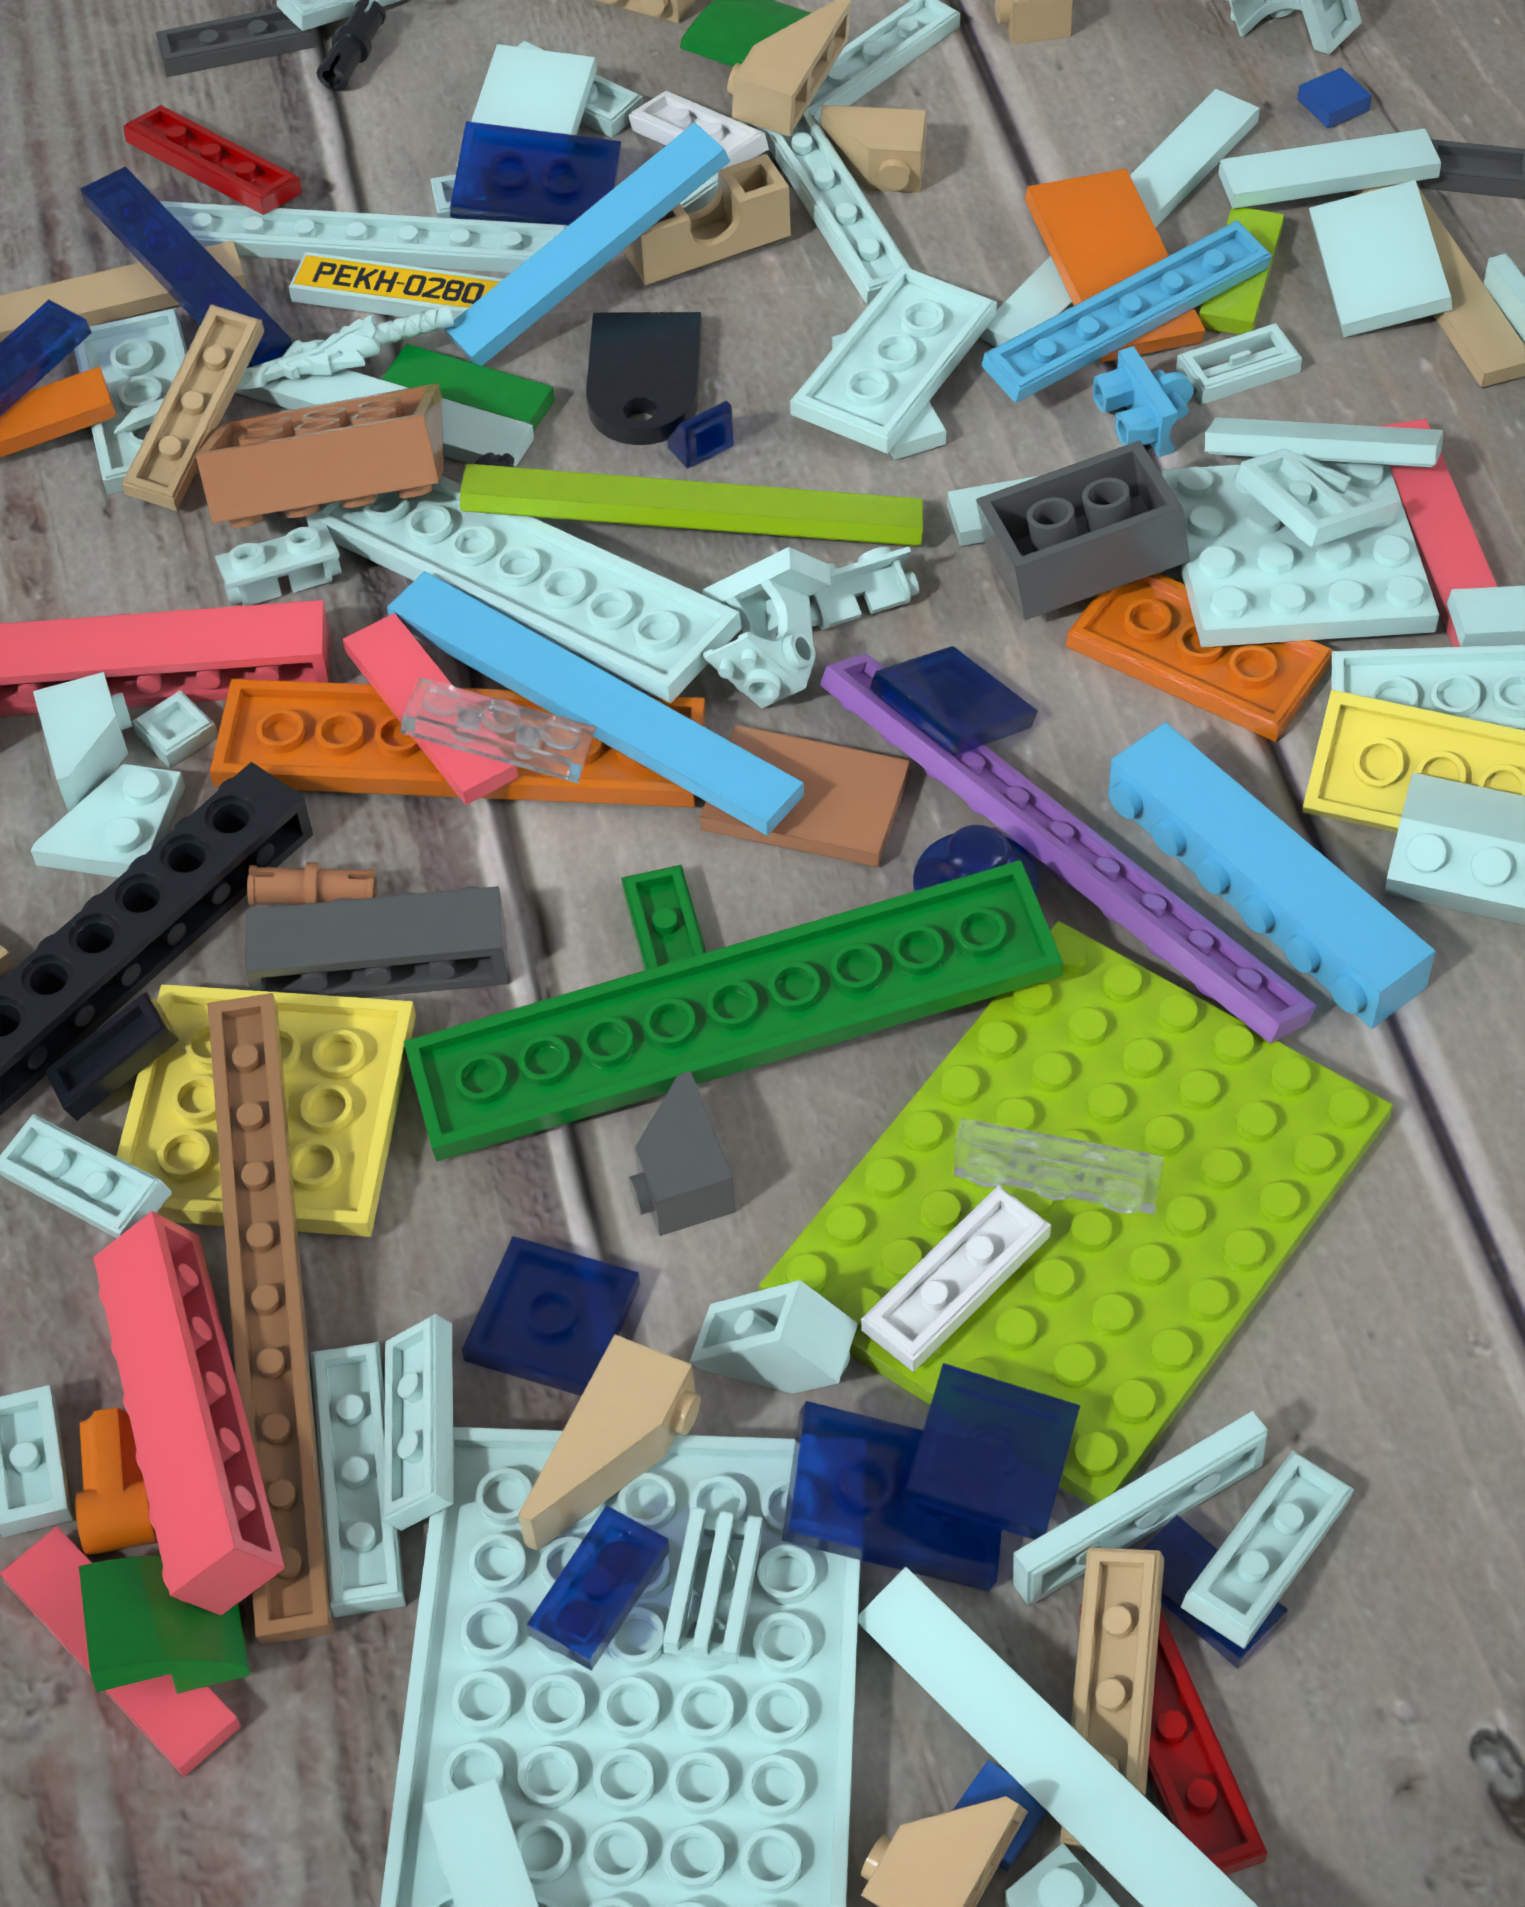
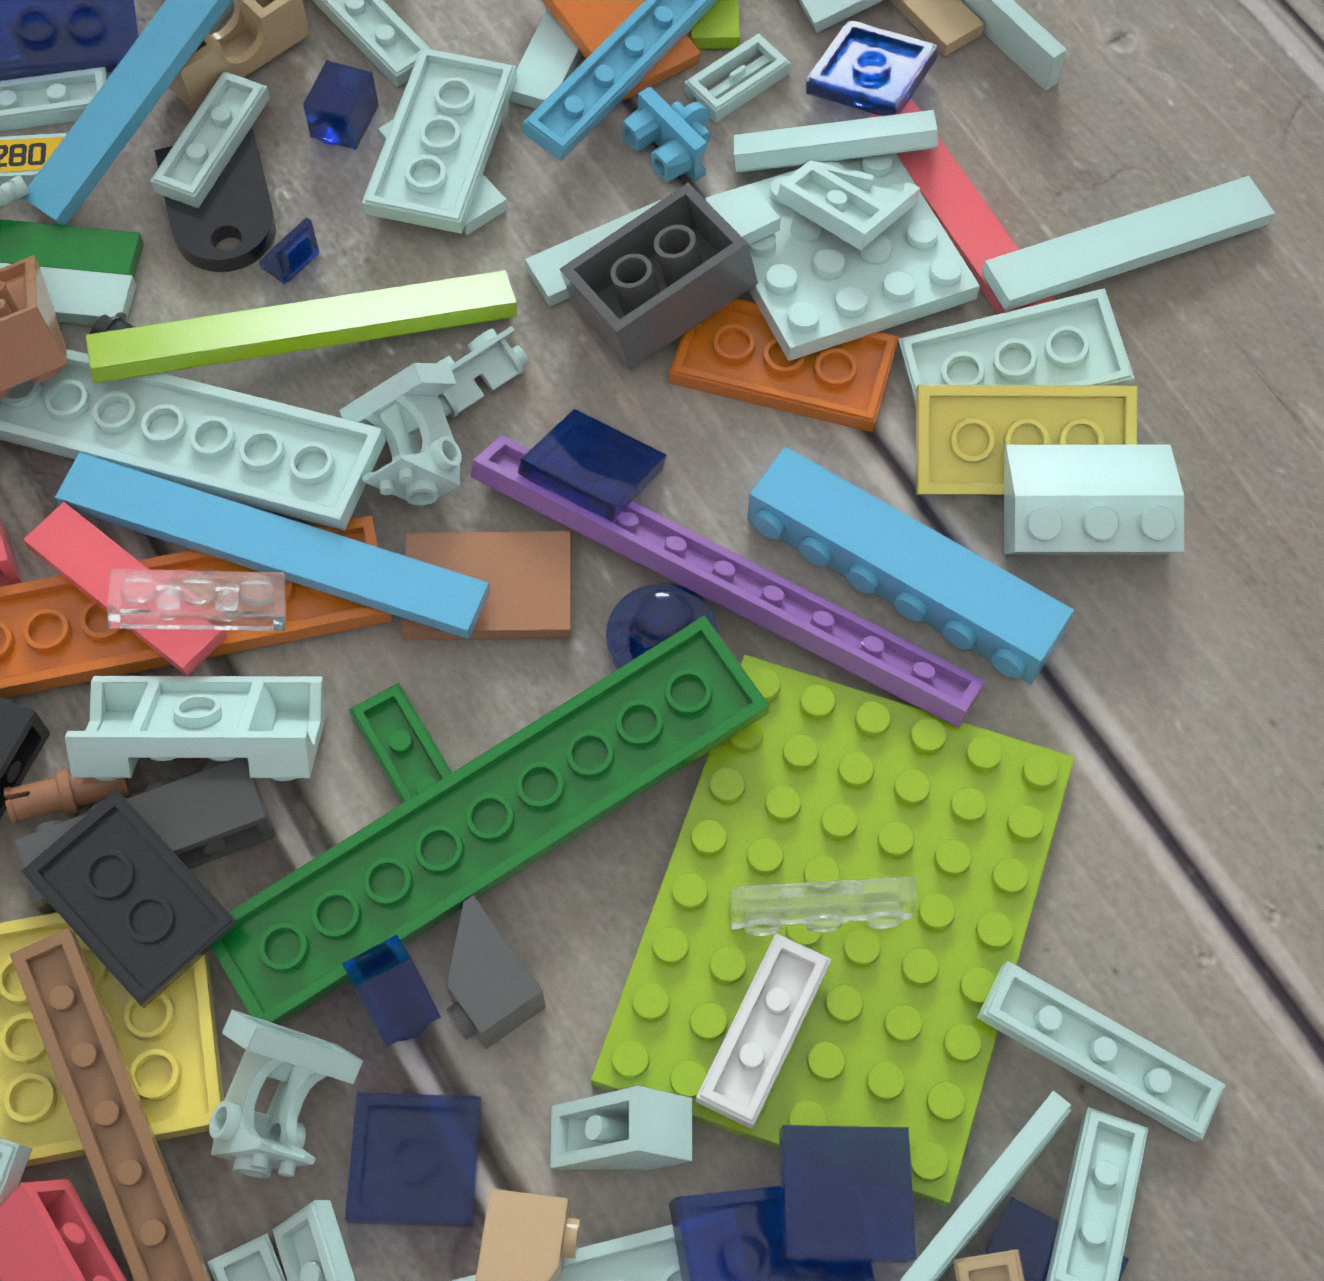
camera: 20 degrees left, 10 degrees up
none -> black tile [21,789,239,1008]
none -> light aqua piece [65,676,327,781]
none -> light aqua tile [150,71,270,208]
none -> light aqua tile [209,1010,363,1178]
none -> clear blue brick [303,60,379,150]
none -> clear blue brick [342,934,441,1047]
none -> light aqua tile [710,184,781,245]
none -> clear blue tile [806,20,937,116]
none -> light aqua tile [977,961,1225,1143]

